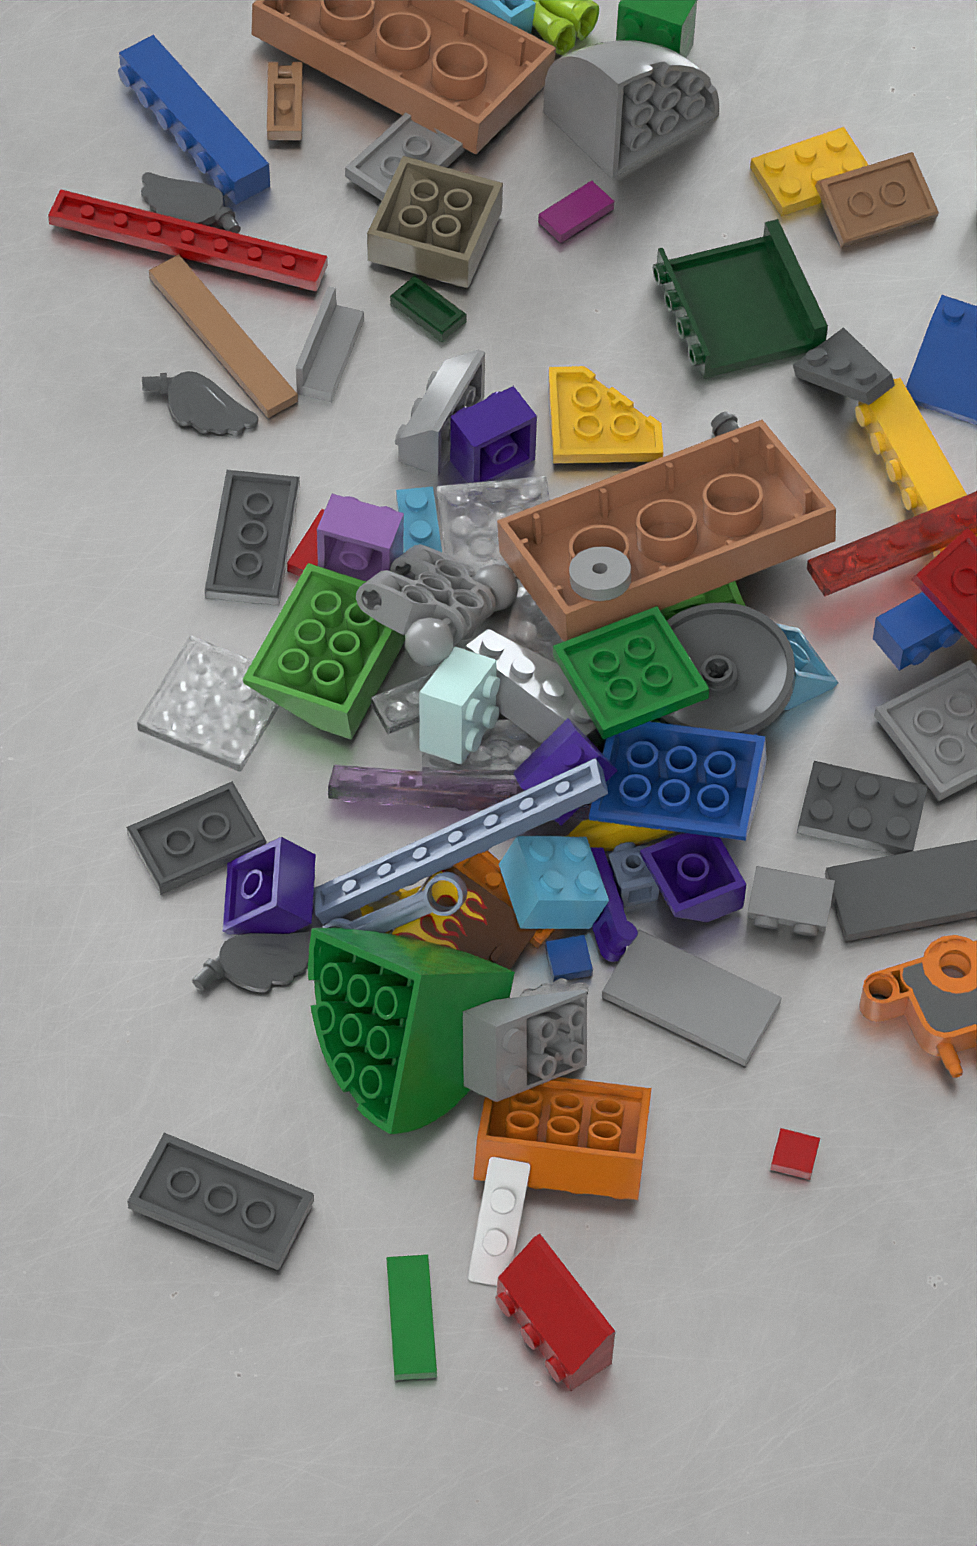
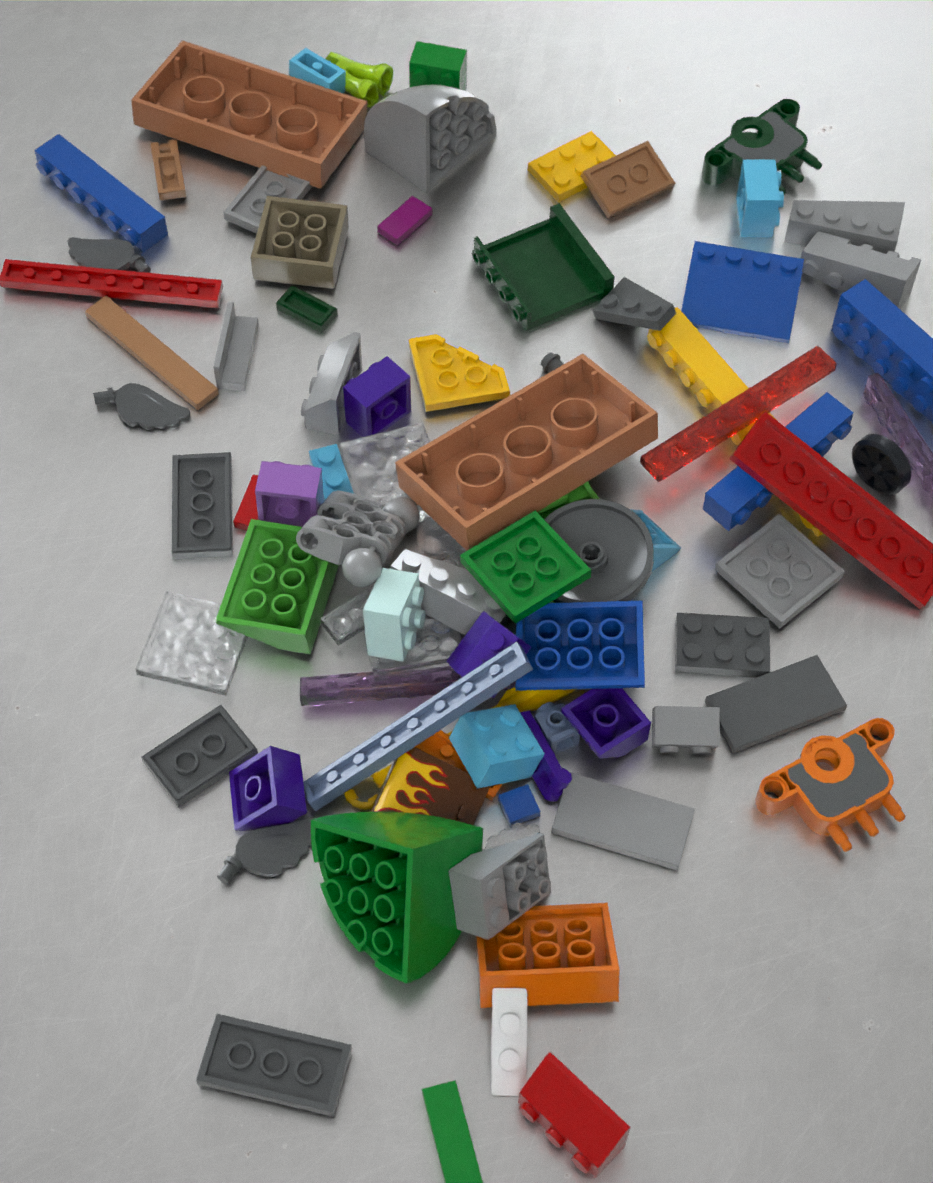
camera: 10 degrees left, 0 degrees up
sand blue piece [322,872,467,933] -> none
light grey piece [569,547,631,601] -> none
red tile [770,1128,820,1180] -> none

